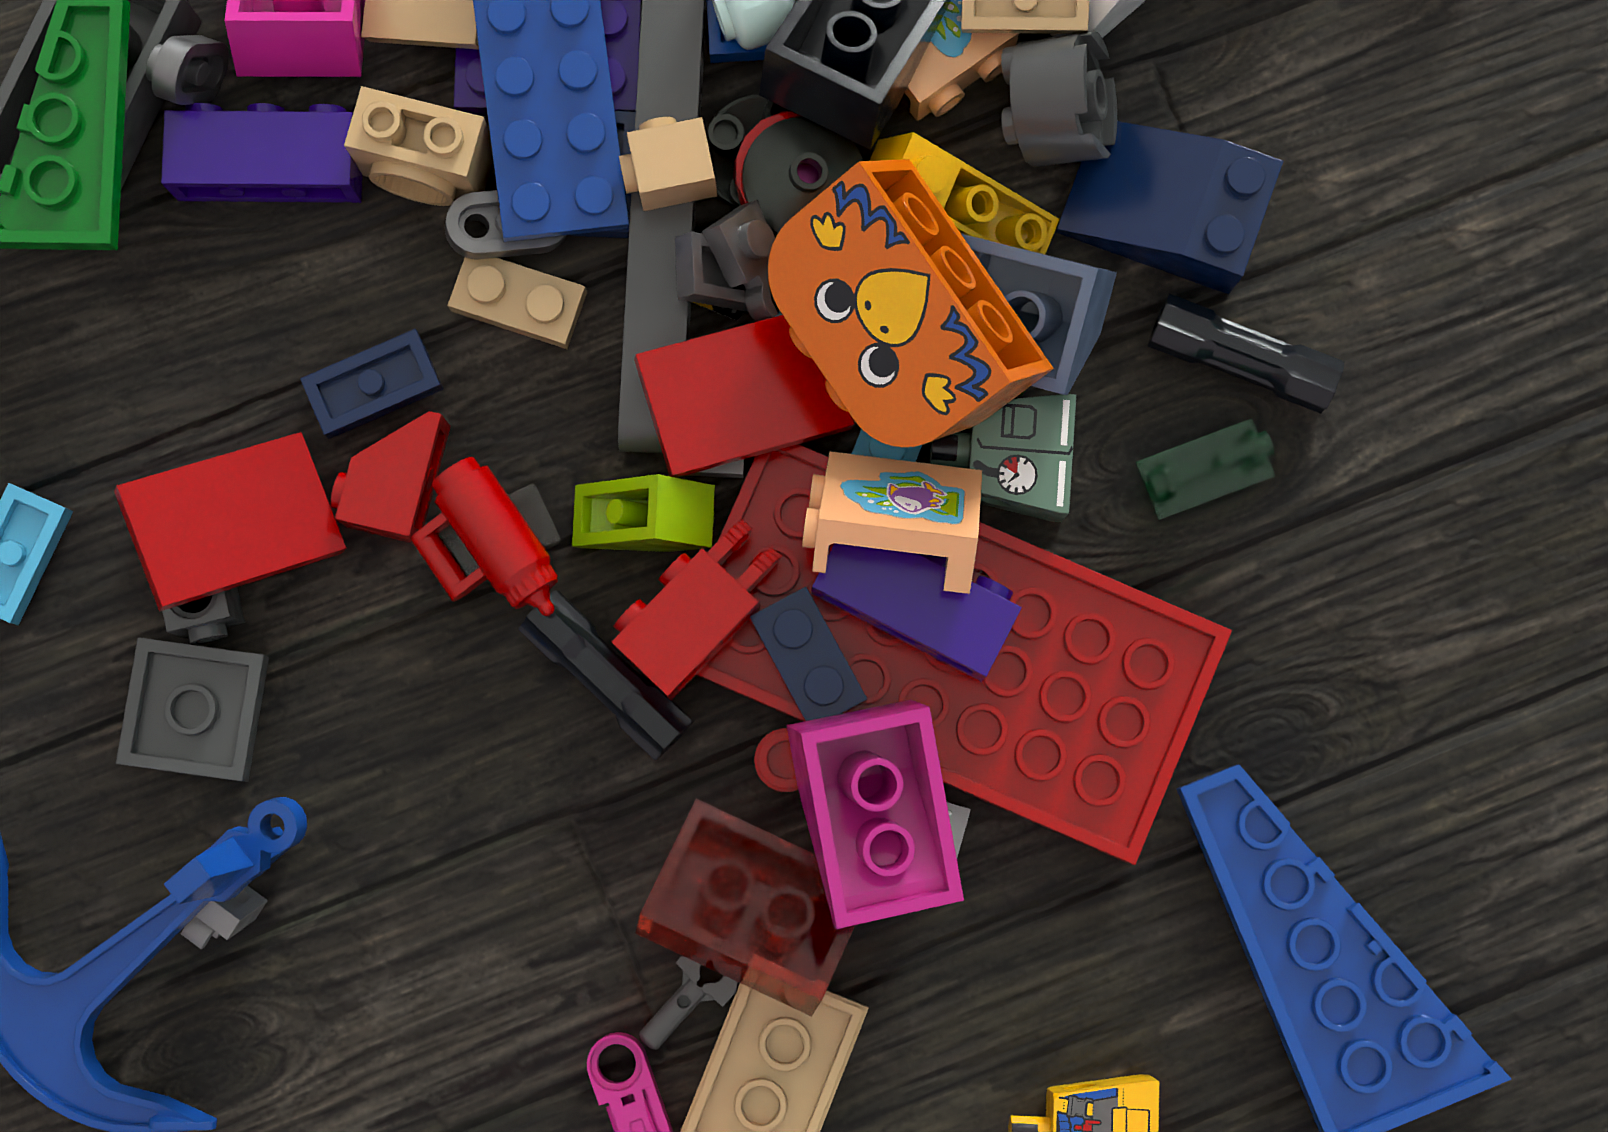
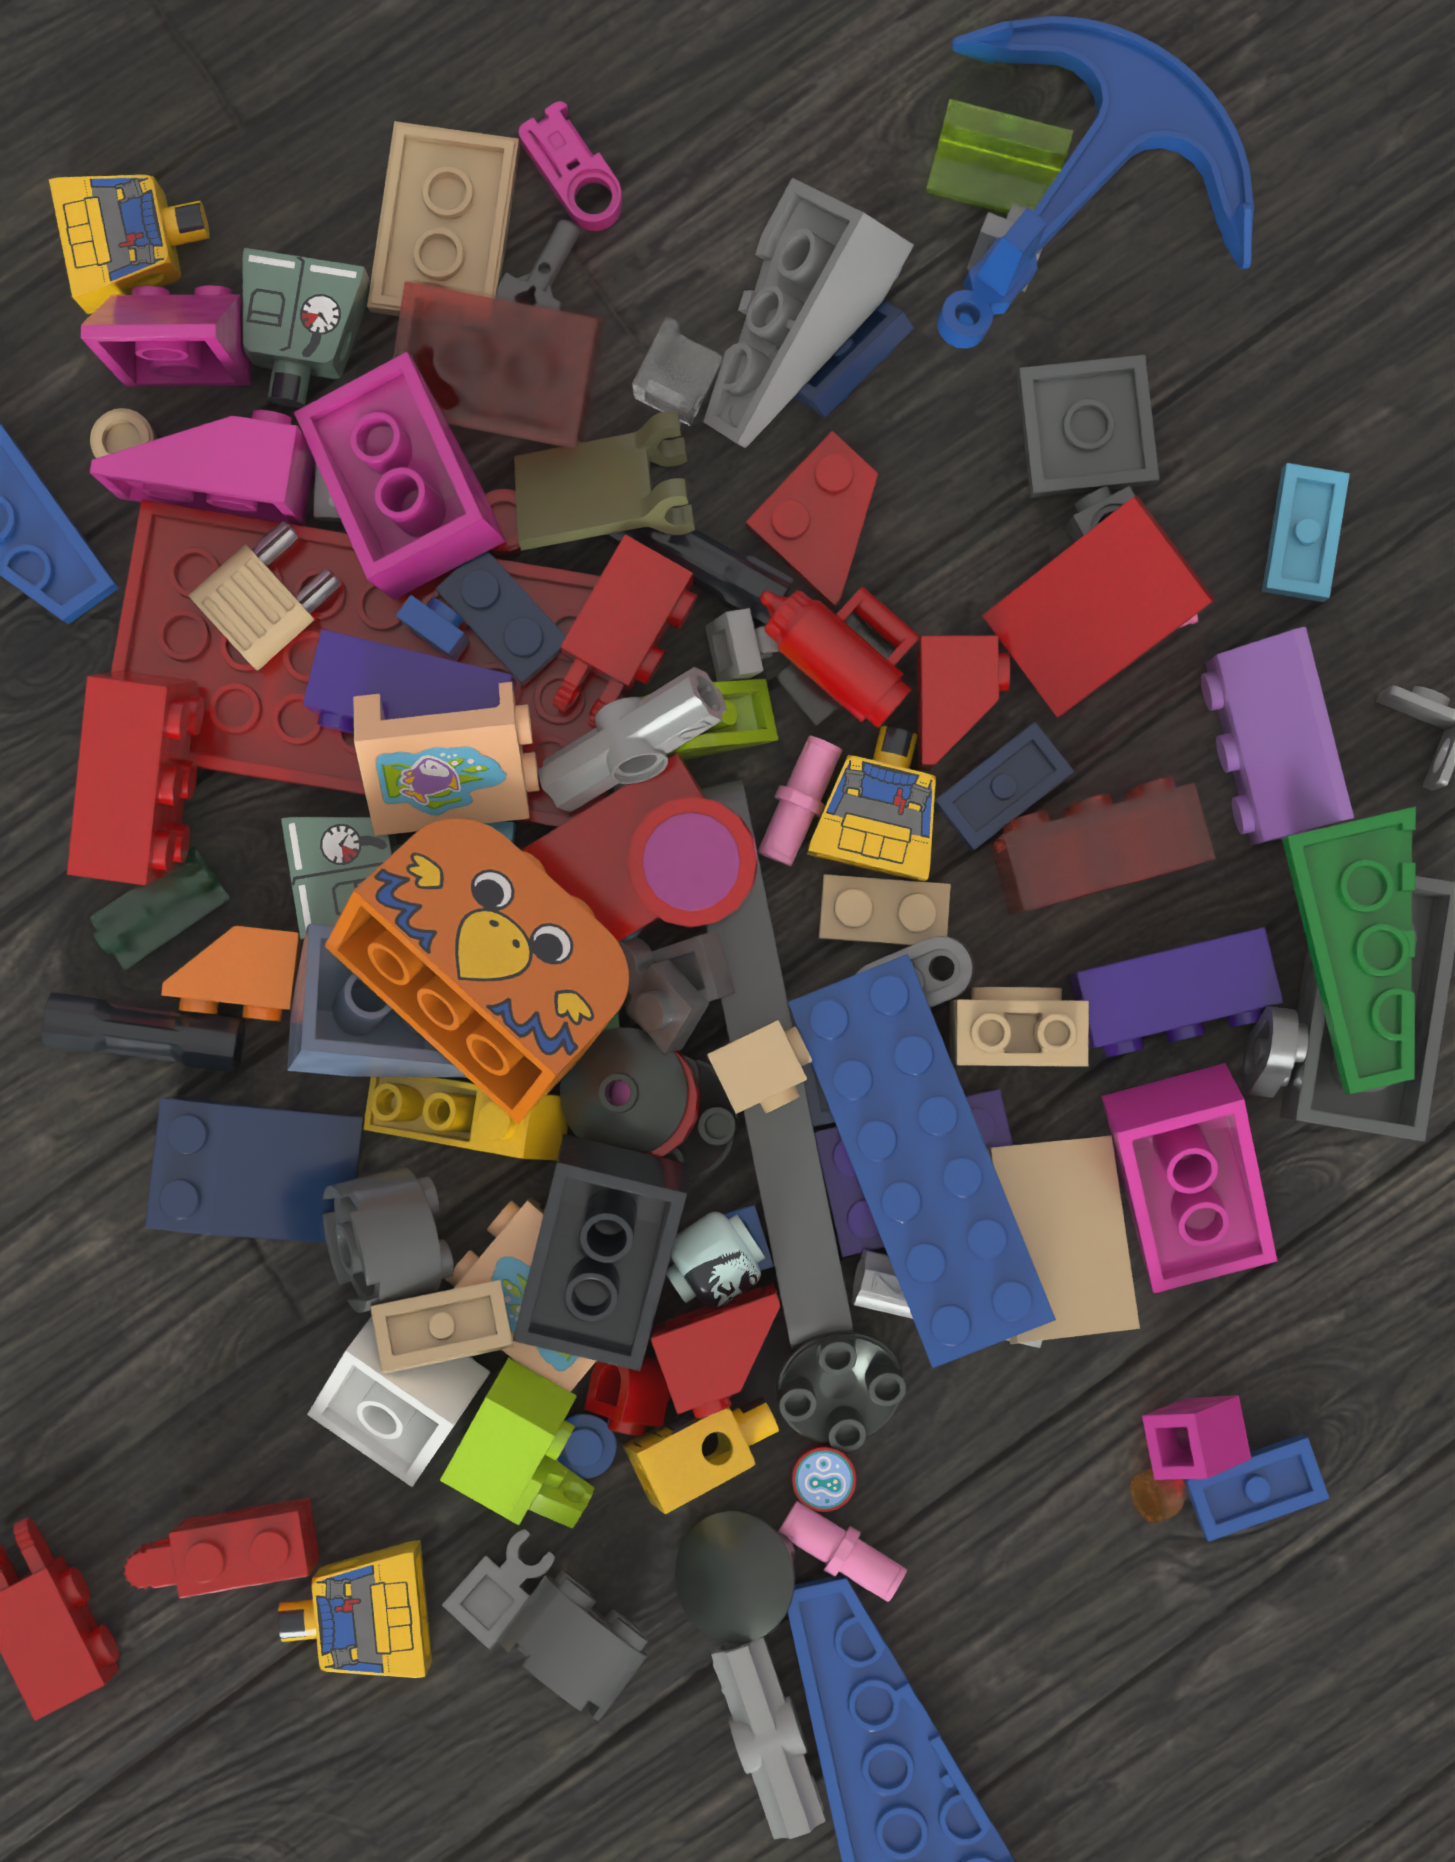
camera: 165 degrees right, 5 degrees up
none -> red brick [67,670,204,886]
none -> dark pink slope [81,285,251,387]
none -> tan tile [90,408,157,458]
none -> dark pink slope [90,410,316,526]
none -> orange slope [161,926,304,1021]
none -> tan piece [188,522,341,671]
none -> sand green torso [243,248,371,408]
none -> blue plate [396,595,470,661]
none -> olive flag [514,411,695,551]
none -> light grey piece [537,667,727,812]
none -> tile [626,796,758,927]
none -> clear panel [632,317,722,426]
none -> light grey wedge [703,178,914,448]
none -> light grey tile [705,608,779,682]
none -> red wing [745,431,878,609]
none -> bright pink pin [758,736,843,867]
none -> dark blue plate [794,300,914,418]
none -> torso [806,726,936,882]
none -> clear neon green panel [926,99,1073,213]
none -> clear red brick [990,776,1215,916]
none -> medium lavender slope [1201,626,1354,846]

